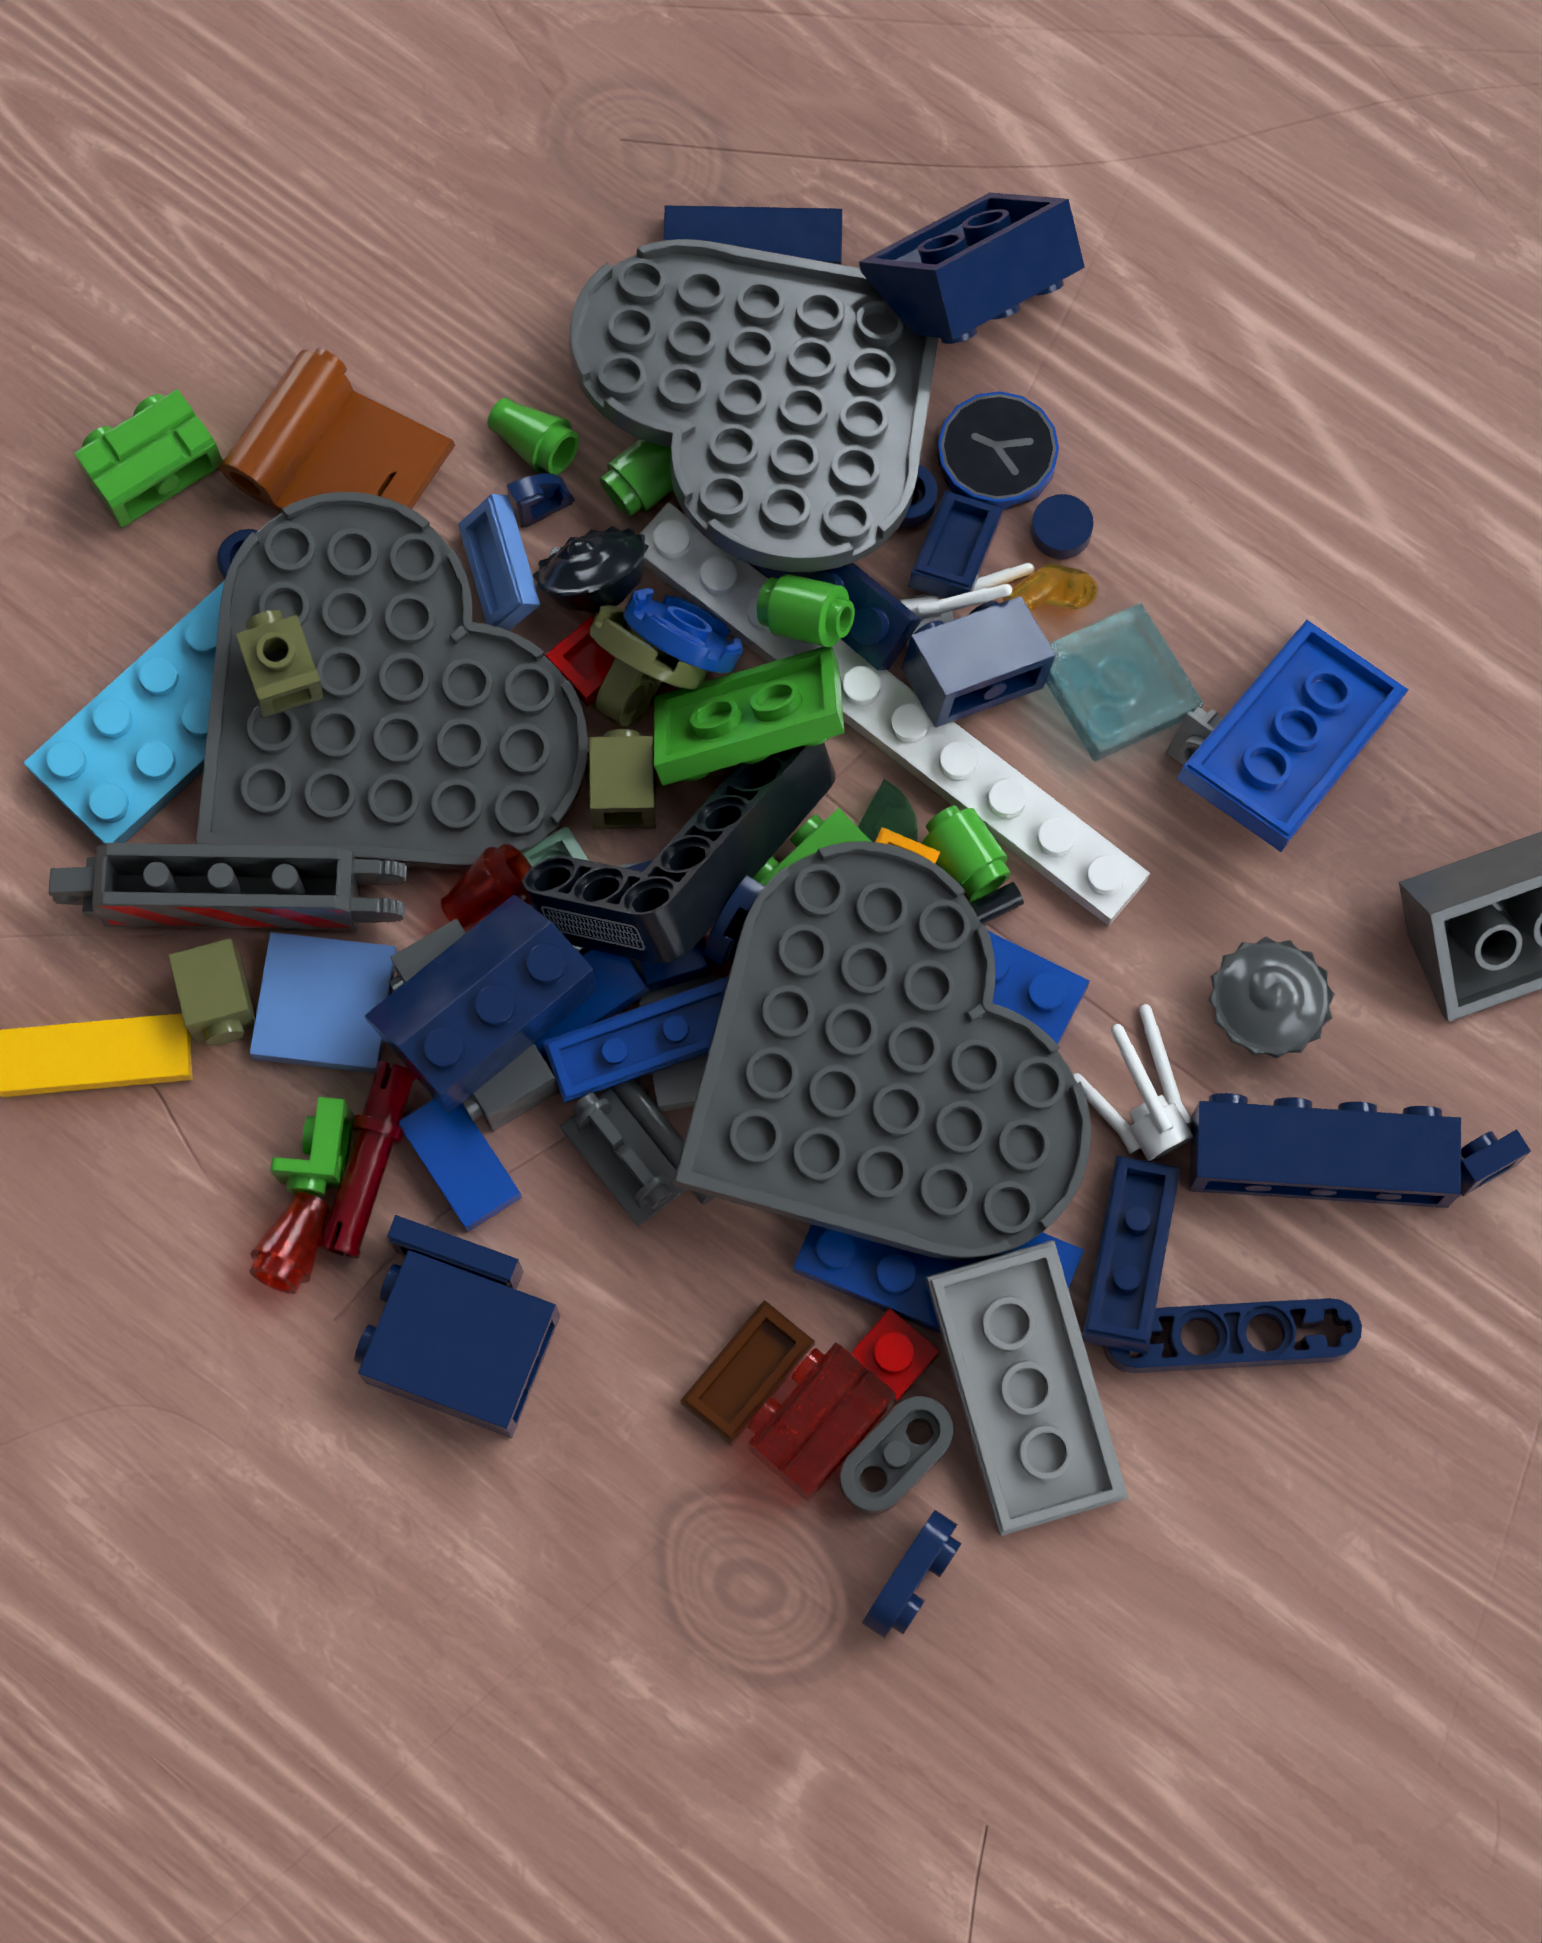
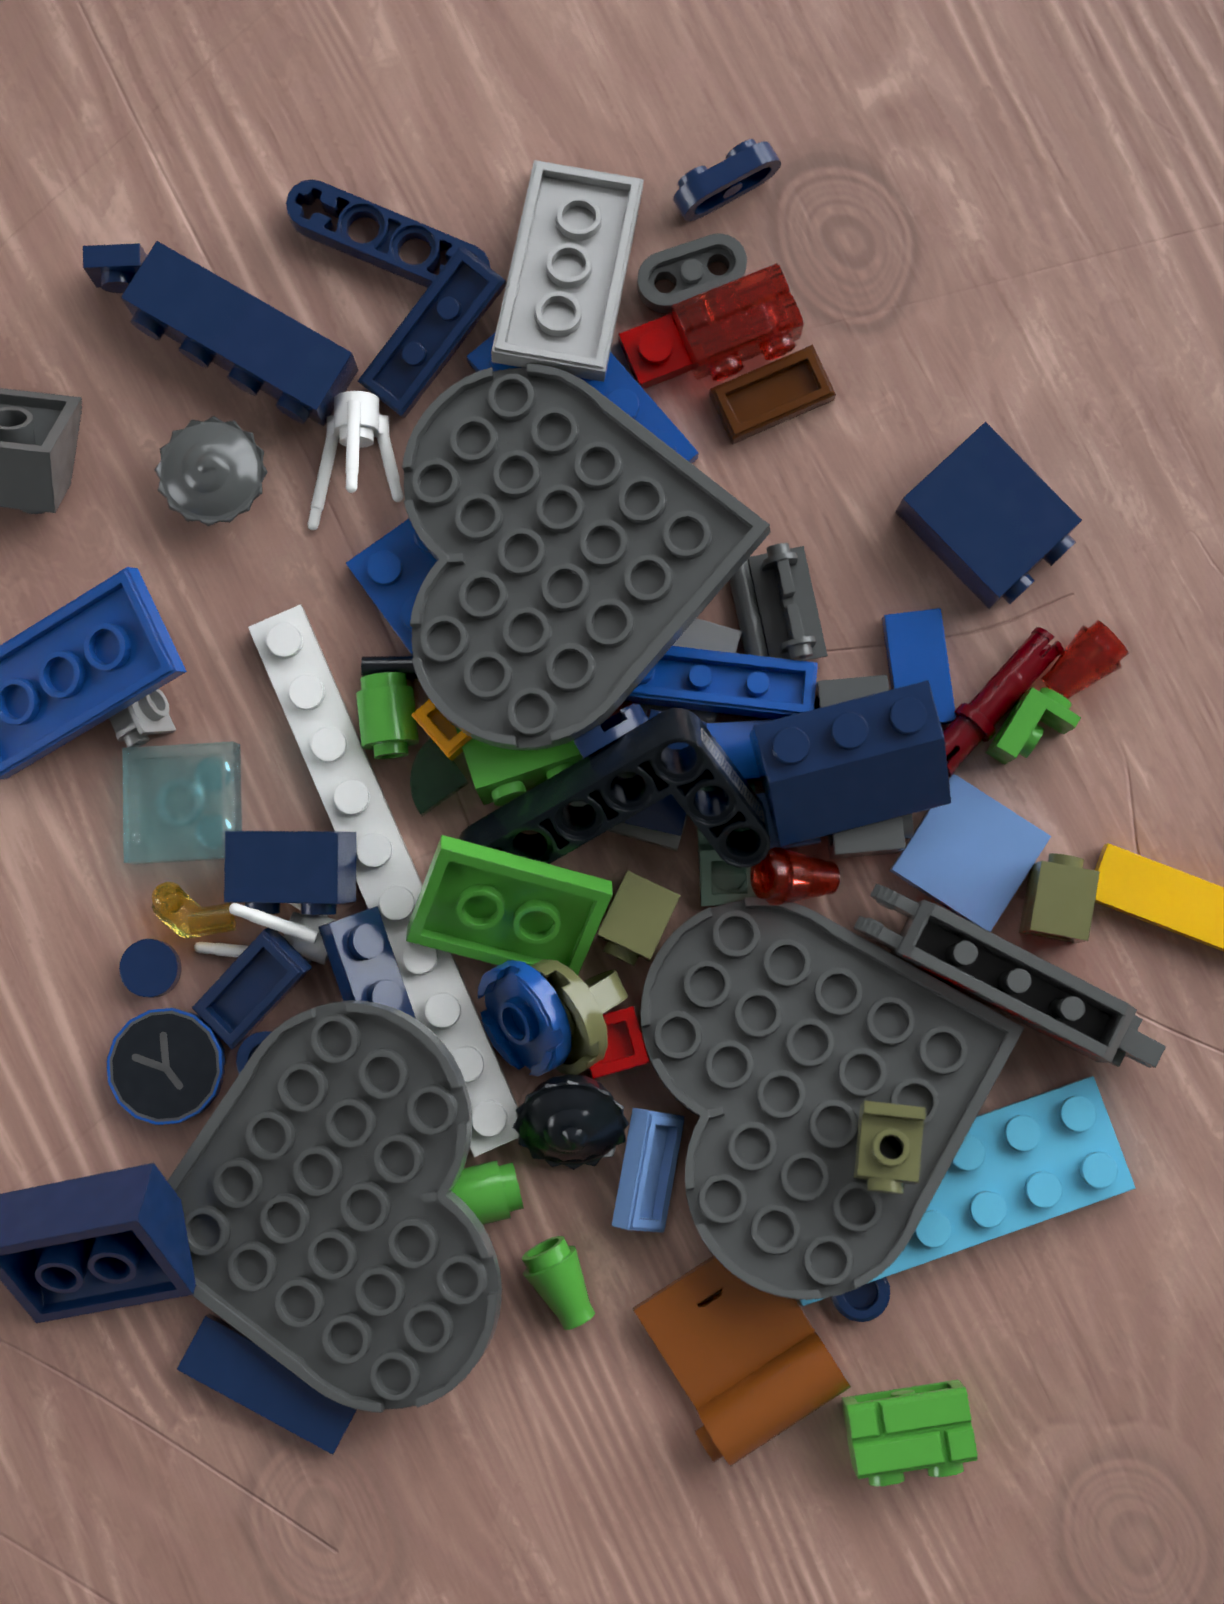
camera: 155 degrees left, 10 degrees up
dark blue tile [387,1215,524,1290] -> none
dark blue tile [507,473,575,528] -> none
bright green brick [757,574,855,648] -> none

